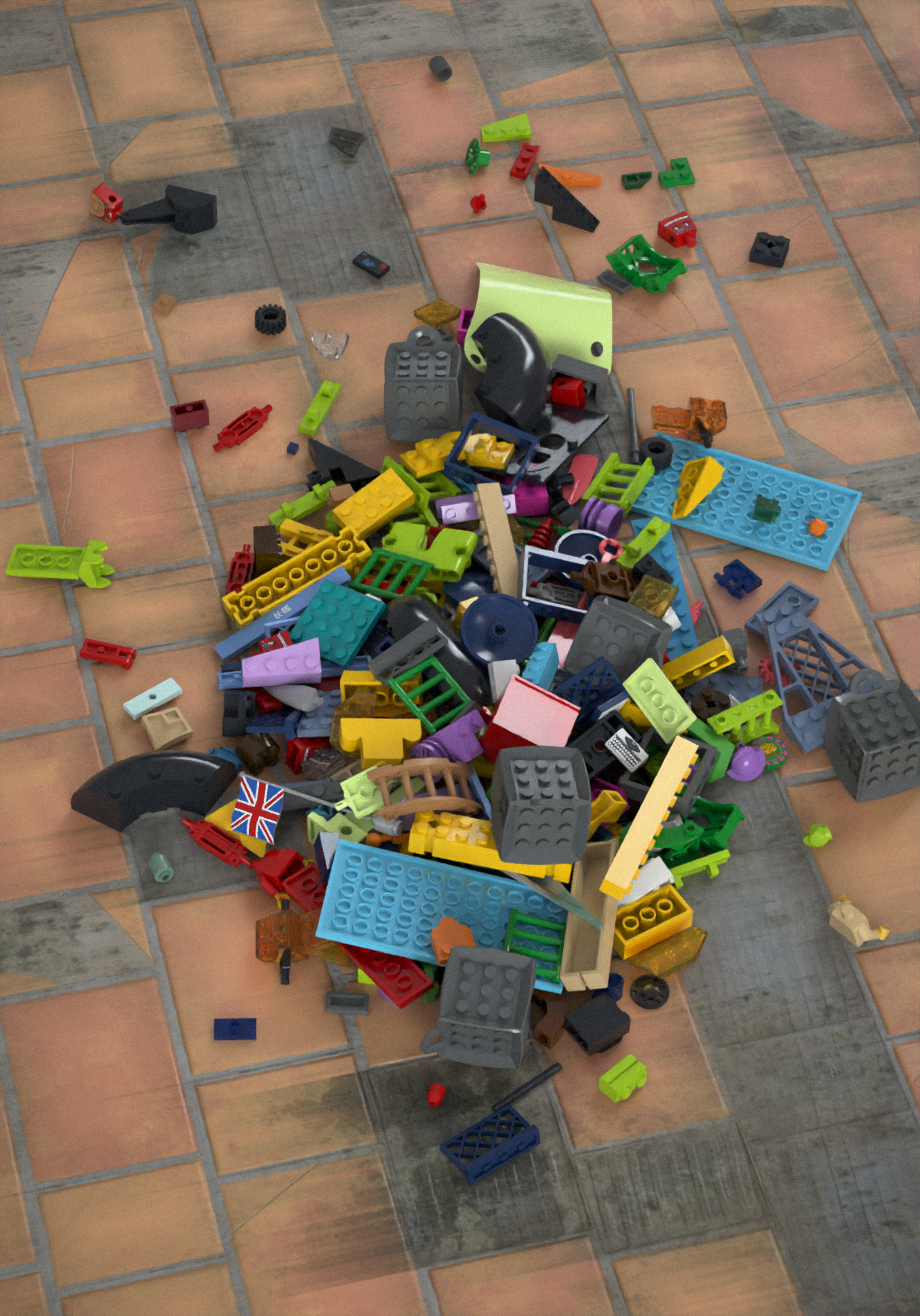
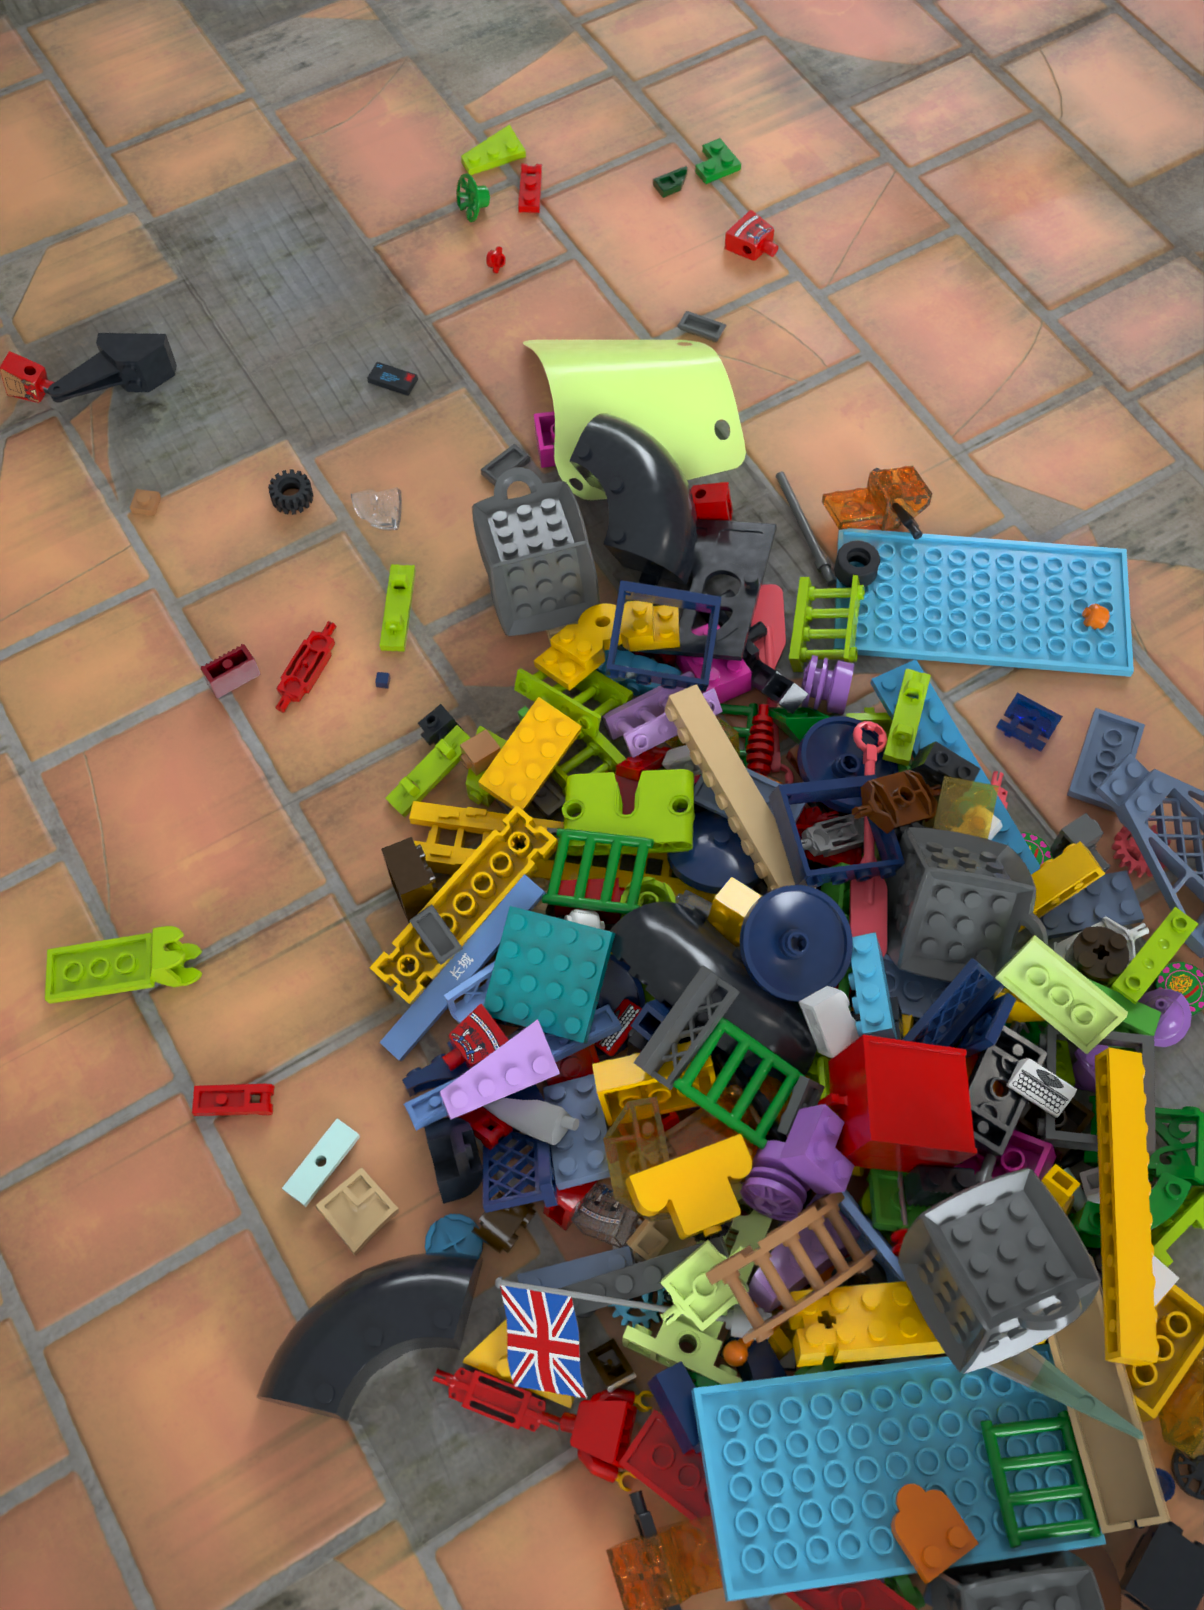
camera: 15 degrees left, 15 degrees up
sand green brick [148,852,174,882] -> none
red piece [226,544,255,595] -> none
black slope [308,438,381,492] -> none
clear smoke wing [327,127,364,158] -> none
clear yellow plate [413,298,461,329] -> none
dark grey piece [429,56,452,82] -> none
black slope [534,166,600,233] -> none
orange wing [538,163,601,188] -> none
dark grey brick [551,354,608,408] -> none
green fence [605,234,687,293] -> none
yellow wedge [672,456,725,519] -> none
black brick [749,232,790,268] -> none
clear green brick [753,494,782,524] -> none
none -> dark grey tile [409,905,463,965]
none -> dark brown slope [587,1338,636,1392]

